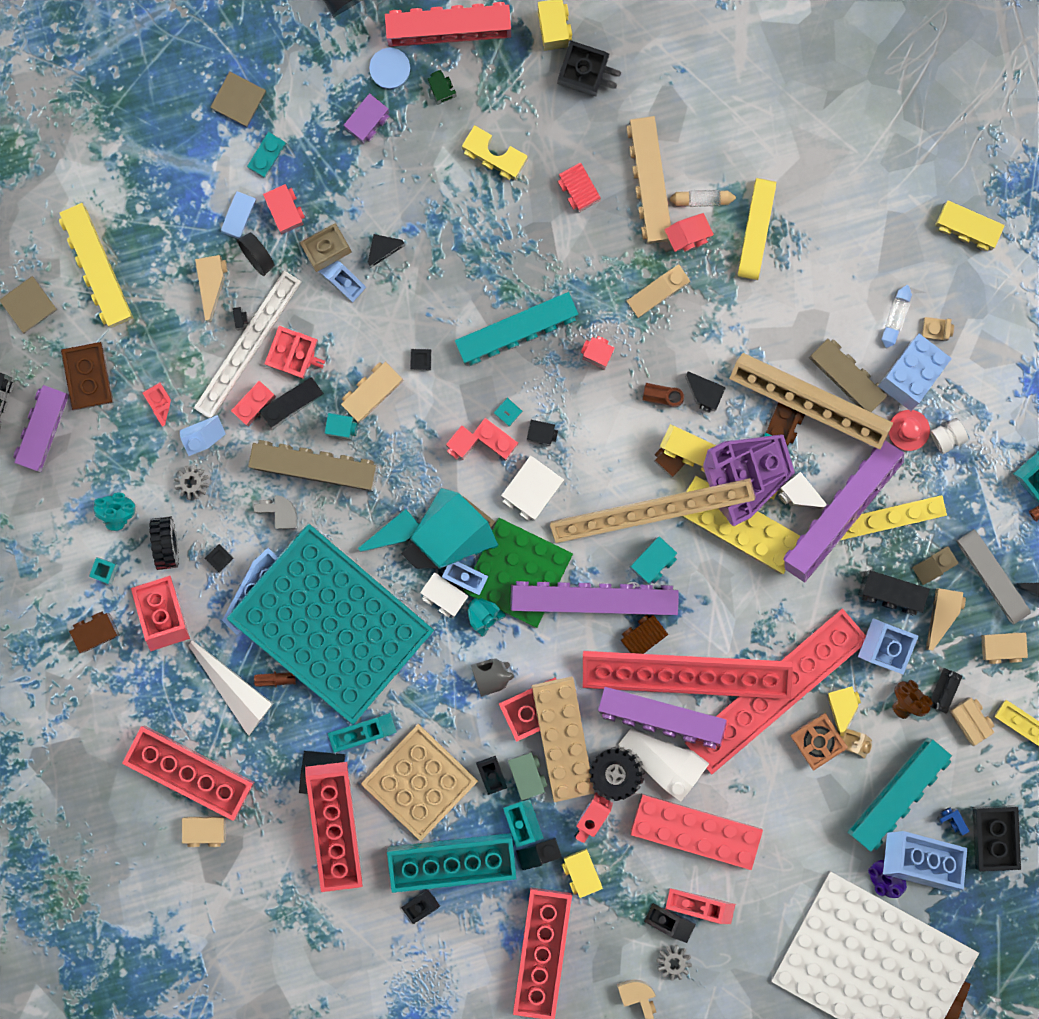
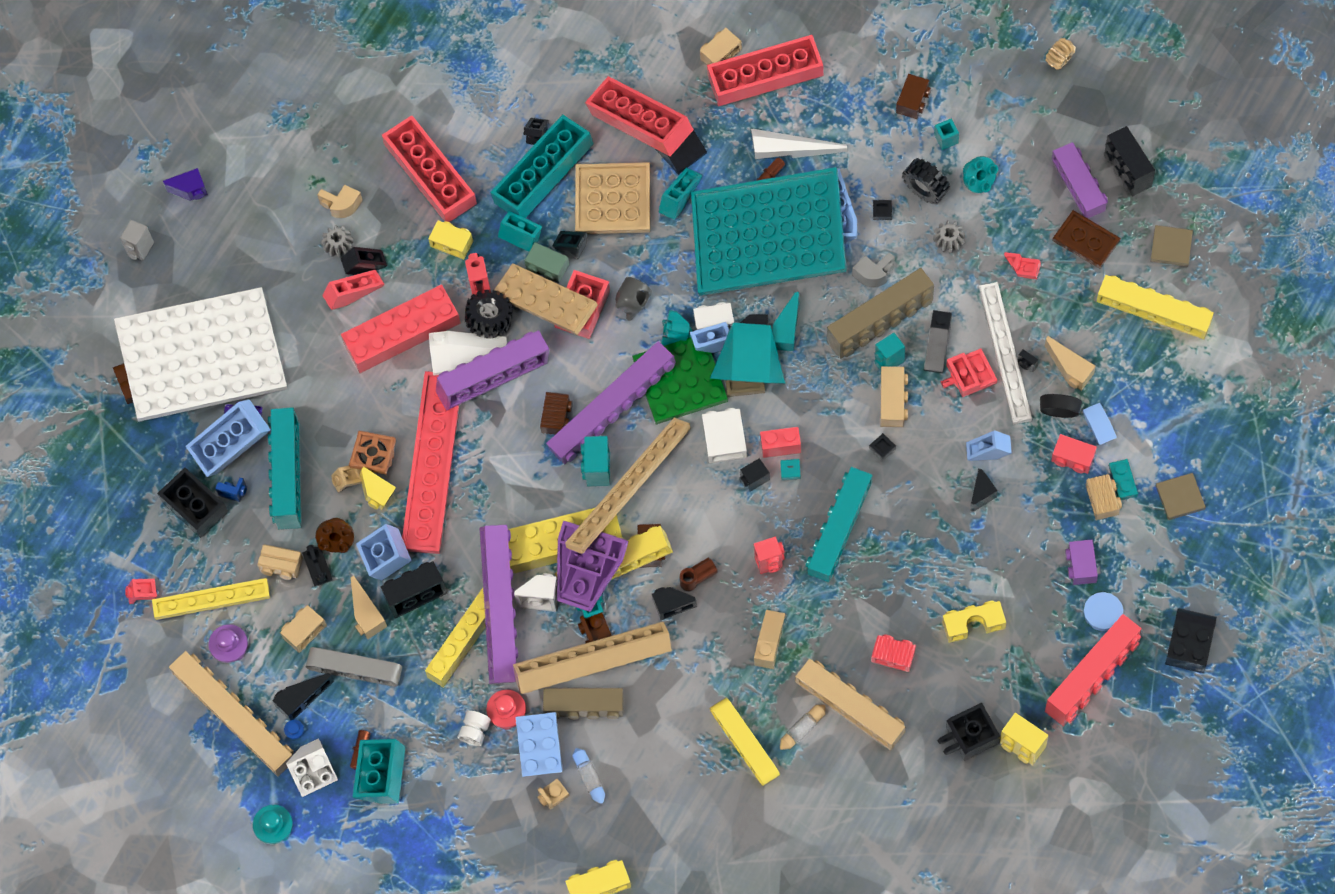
camera: 140 degrees right, 20 degrees down
coral slope [131,576,190,651] -> none
light blue slope [179,415,226,456] -> none
coral brick [231,381,277,427] -> none
dark tan tile [300,223,352,272] -> none
dark green brick [428,70,457,105] -> none
coral brick [446,426,479,460] -> none
black slope [516,838,562,870] -> none
coral plate [583,651,793,699] -> none
coral brick [664,213,714,252] -> none
dark tan slope [912,546,959,585] -> none
none -> tan brick [1086,474,1122,520]

